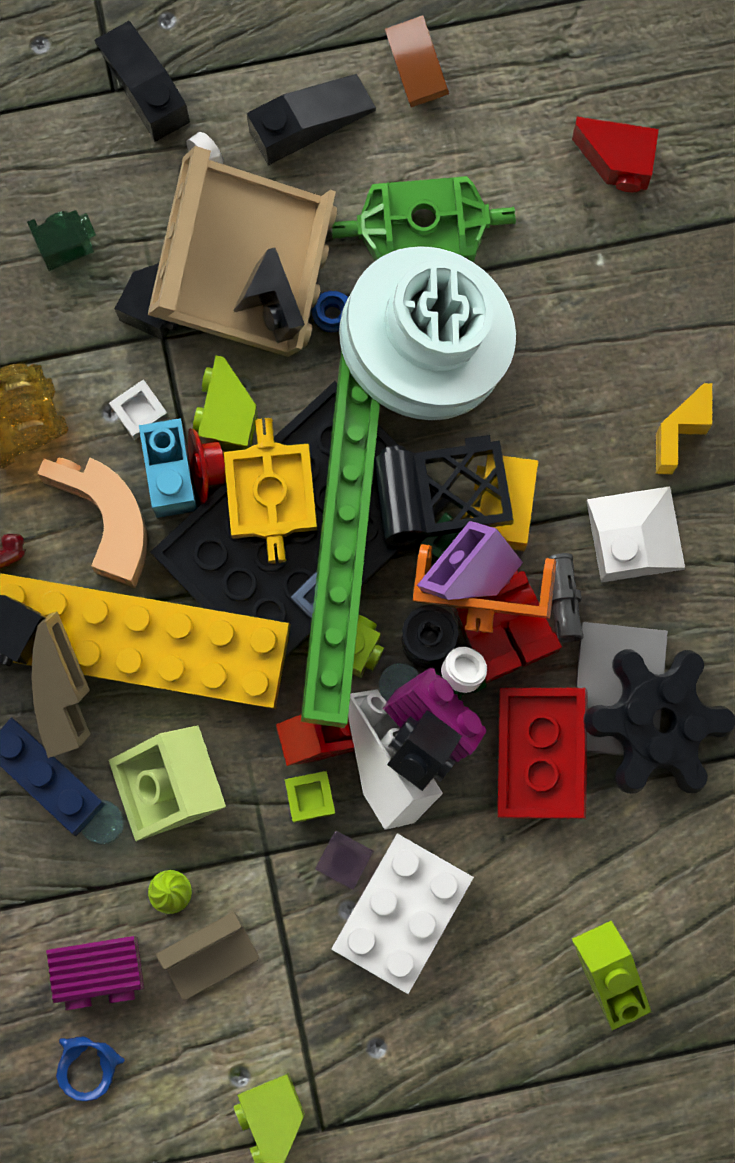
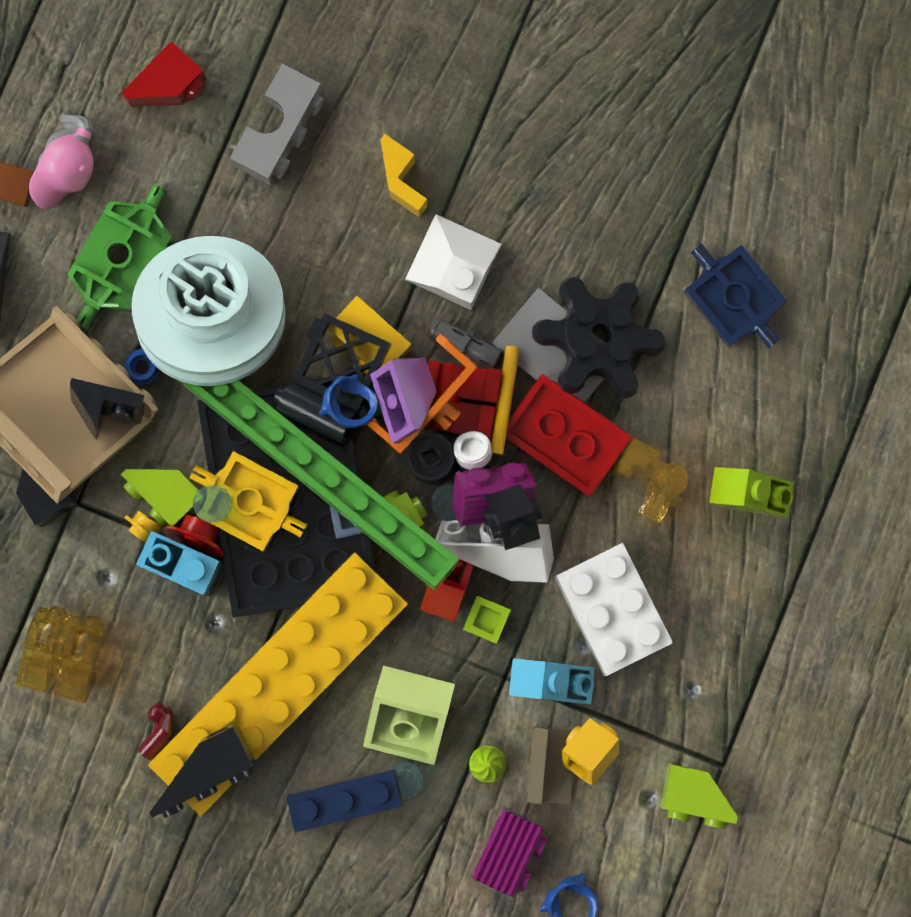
camera: 55 degrees left, 5 degrees up
dark tan slope [31,612,91,758] -> none
light nougat arch [38,457,148,588] -> none
white plate [109,379,169,440] -> none
clear purple plate [315,830,374,890] -> none
none -> bright pink hair [29,111,94,210]
none -> yellow plate [124,511,162,543]
none -> clear light blue tile [193,485,232,522]
none -> light grey arch [230,64,324,186]
none -> blue piece [319,374,378,428]
none -> yellow bar [490,346,520,456]
none -> medium azure slope [509,658,595,704]
none -> yellow brick [562,718,619,786]
none -> clear yellow hips [610,438,688,525]

